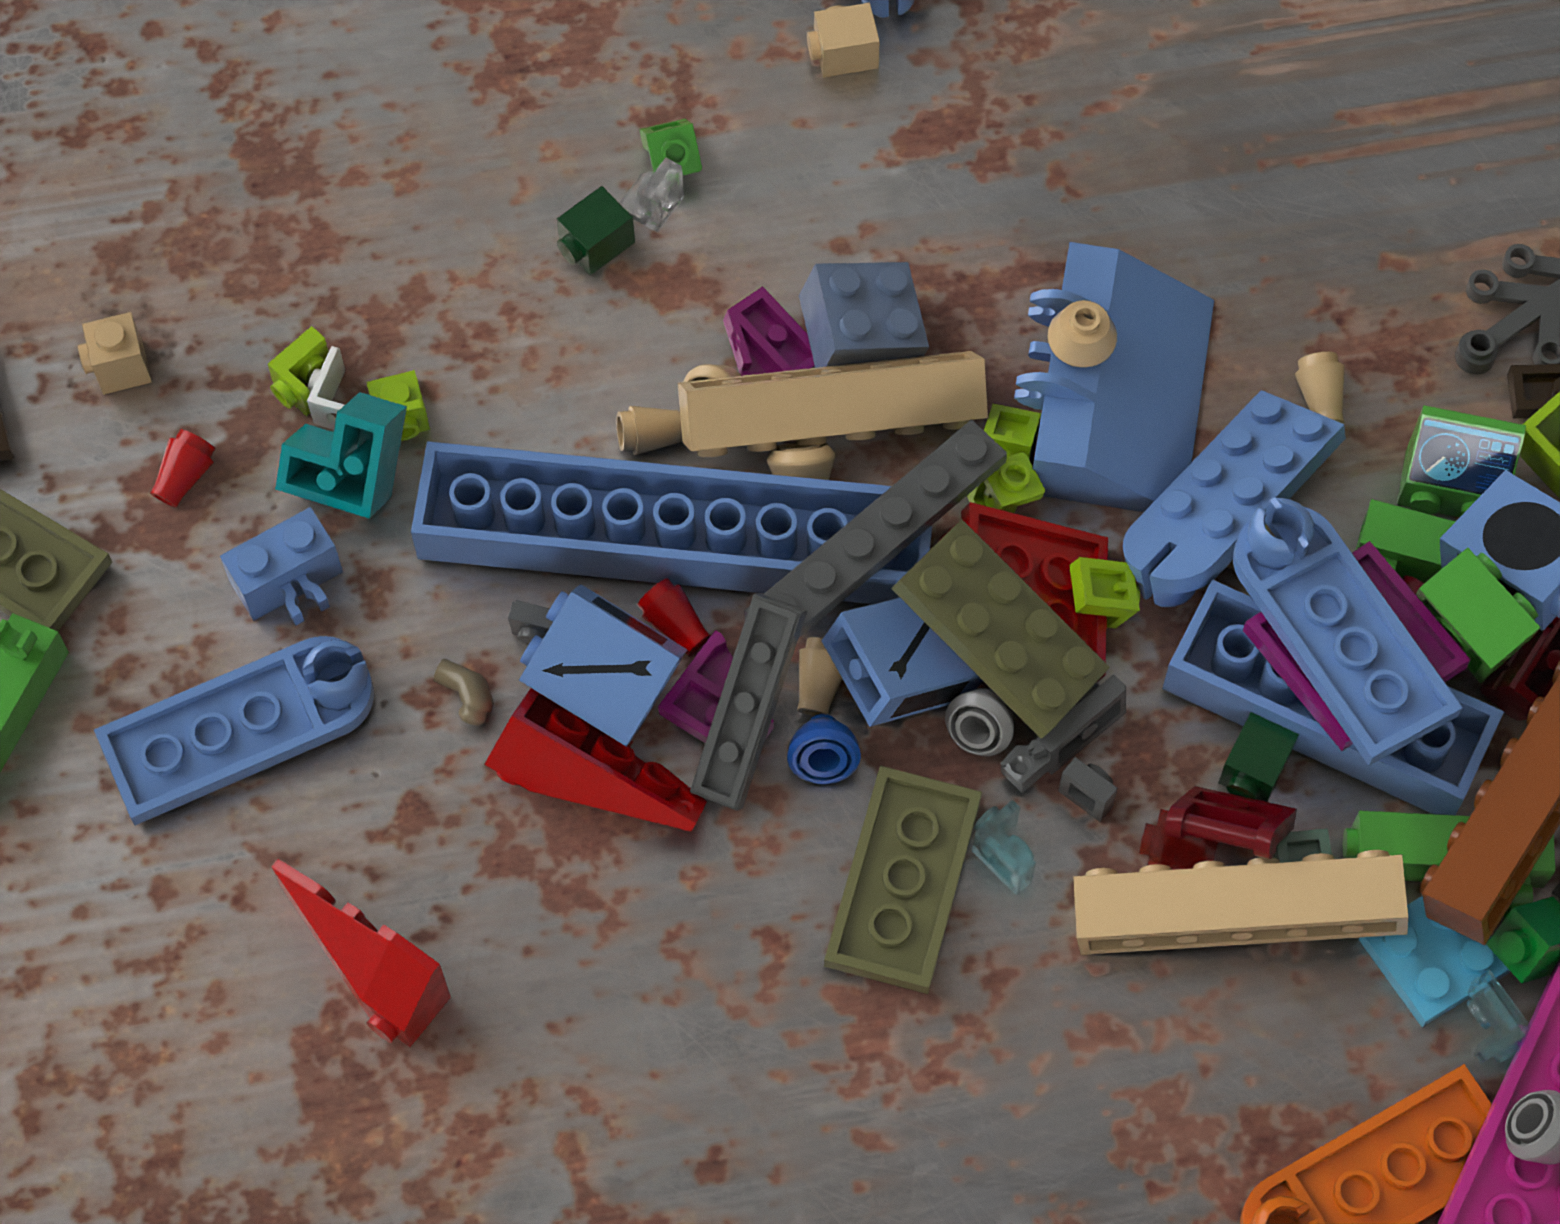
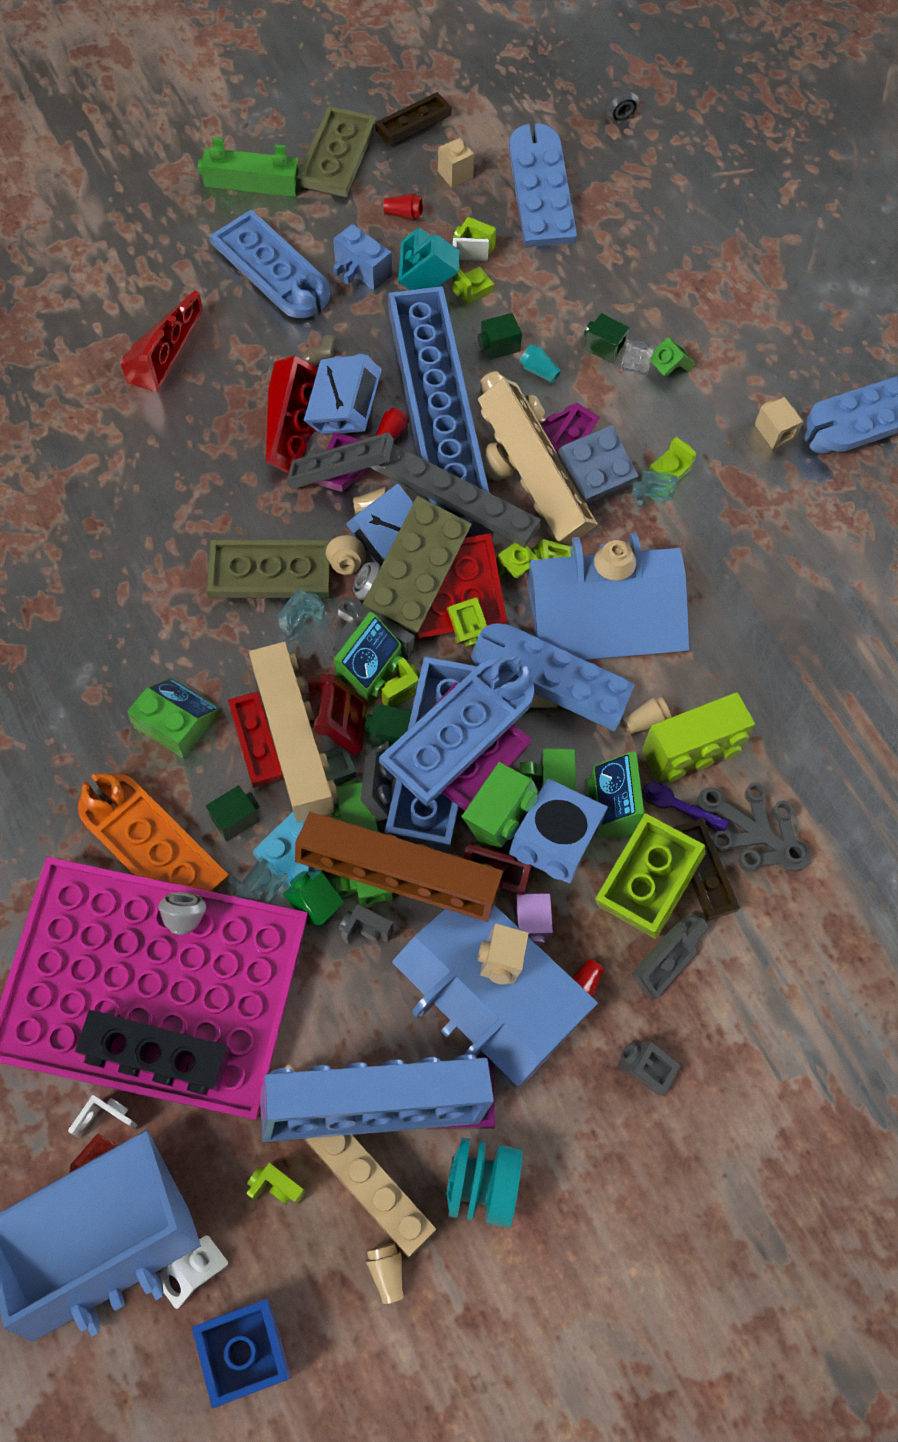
camera: 70 degrees right, 0 degrees up
blue brick [787,714,861,784] -> none
none -> bright green slope [127,678,222,759]
none -> dark green brick [205,785,260,842]
none -> red plate [228,691,284,788]
none -> tan cone [326,535,367,575]
none -> slope [334,612,402,704]
none -> dark grey hinge [360,741,394,821]
none -> lime bracket [381,657,420,707]
none -> dark green brick [478,313,522,360]
none -> medium blue plate [509,123,577,247]
none -> teal cone [519,344,562,384]
none -> dark grey cone [606,86,639,122]
none -> clear light blue bracket [631,470,678,510]
none -> lime brick [641,692,756,783]
none -> dark purple piece [642,781,729,831]
none -> lime bracket [648,437,697,490]

